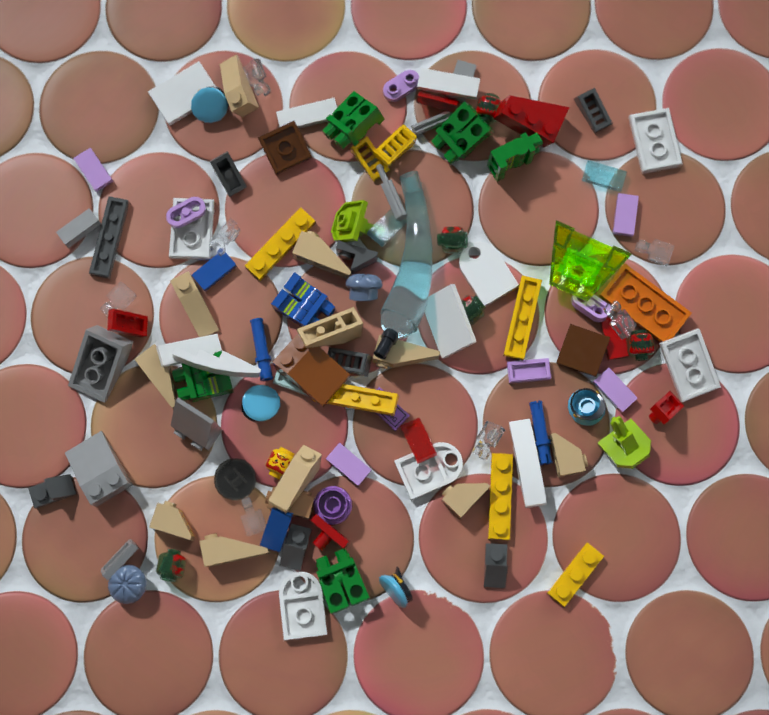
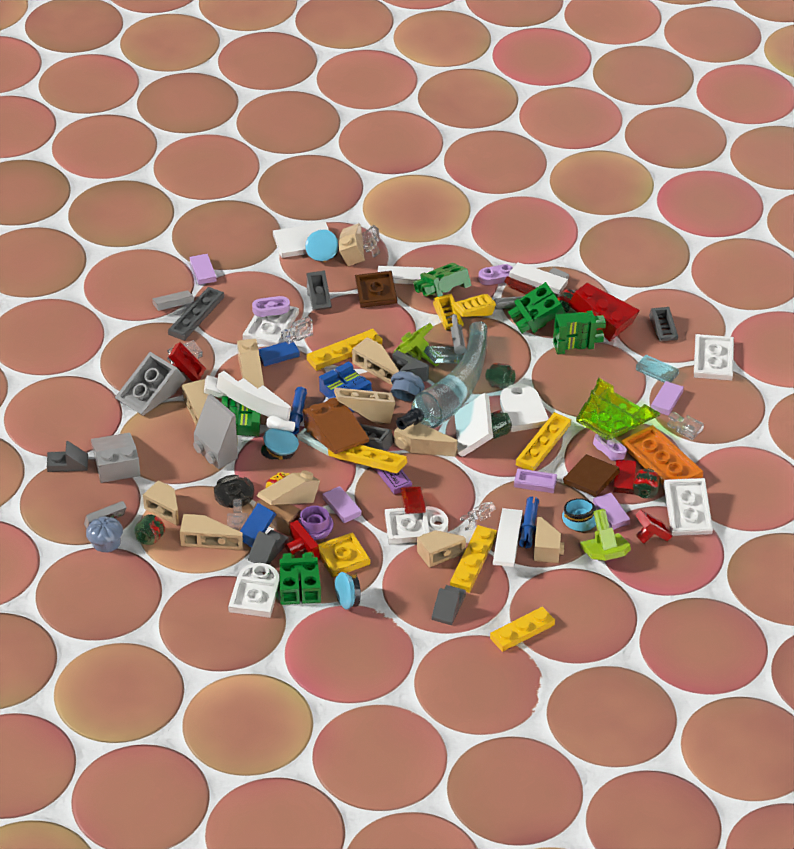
camera: 15 degrees right, 35 degrees down
clear plate [603,300,637,339] -> none
none -> white arm [266,415,295,432]
none -> yellow tile [318,532,370,578]

